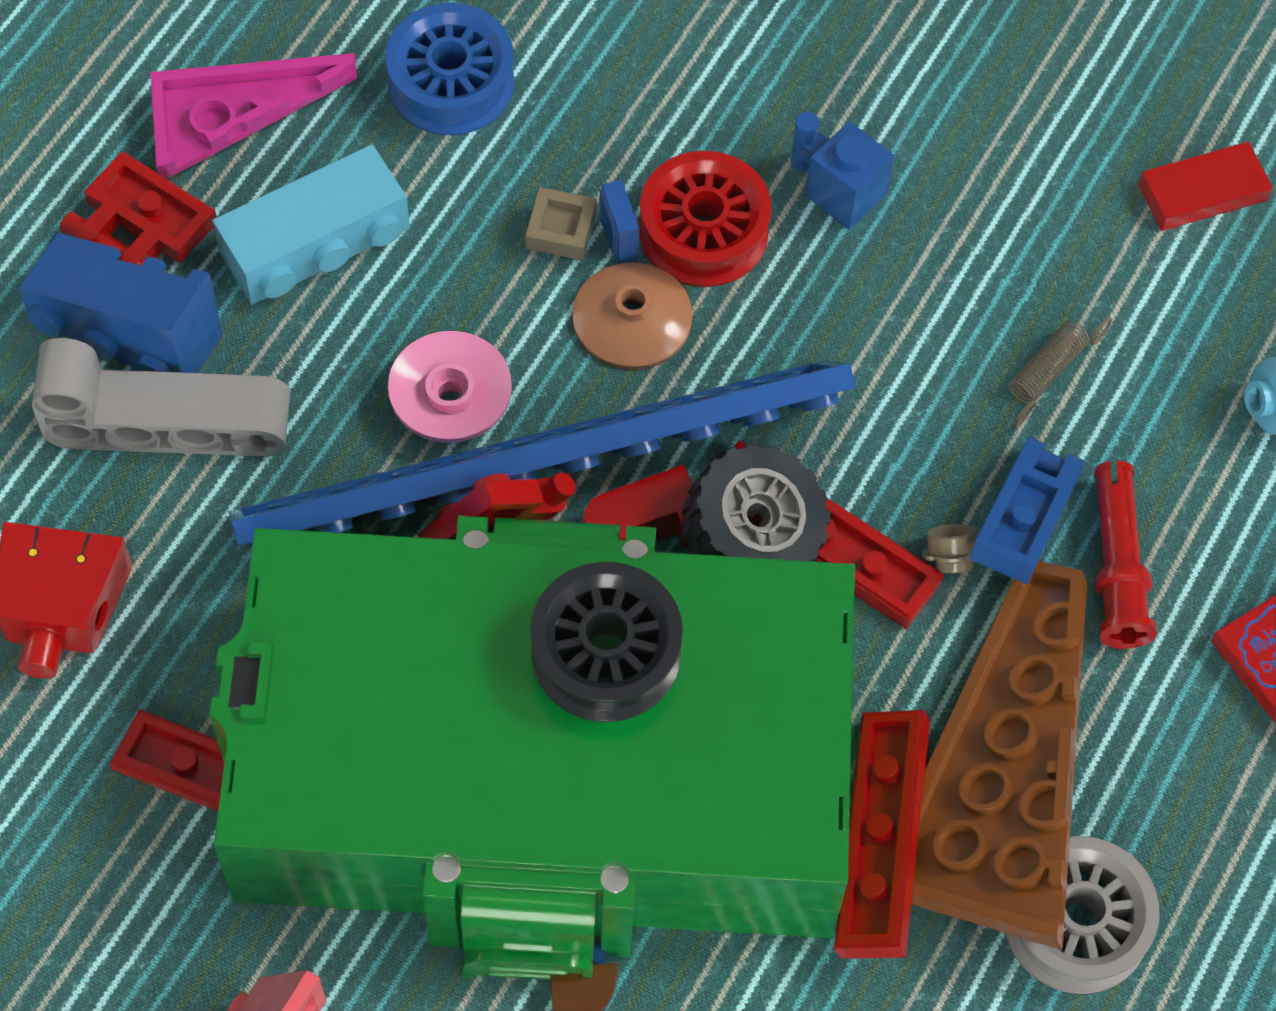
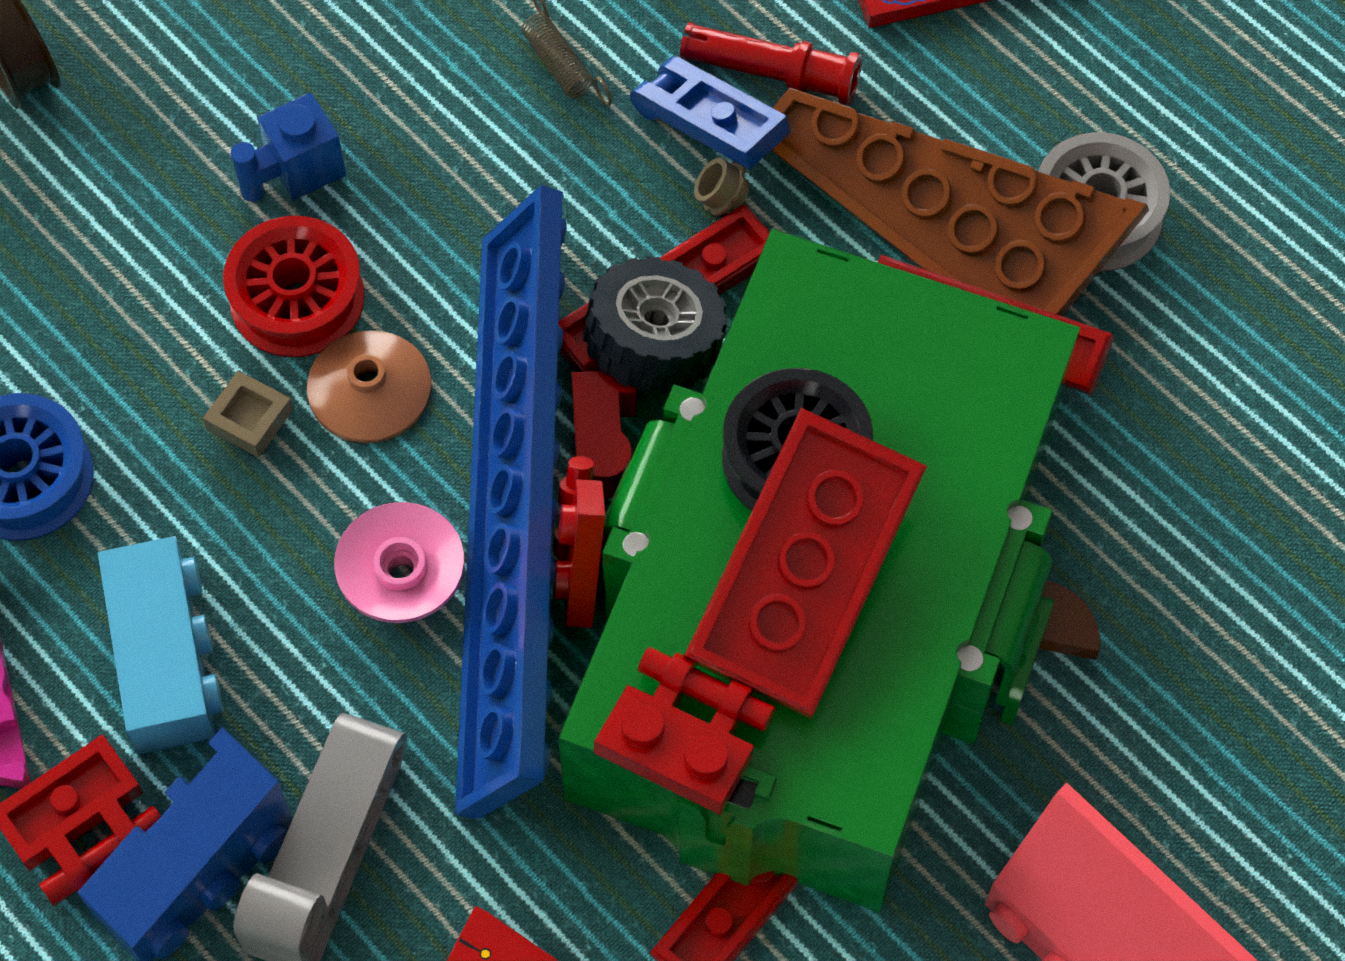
camera: 70 degrees left, 0 degrees up
blue tile [599,179,640,264] -> none
none -> red plate [594,647,776,815]
none -> red tile [684,408,927,719]

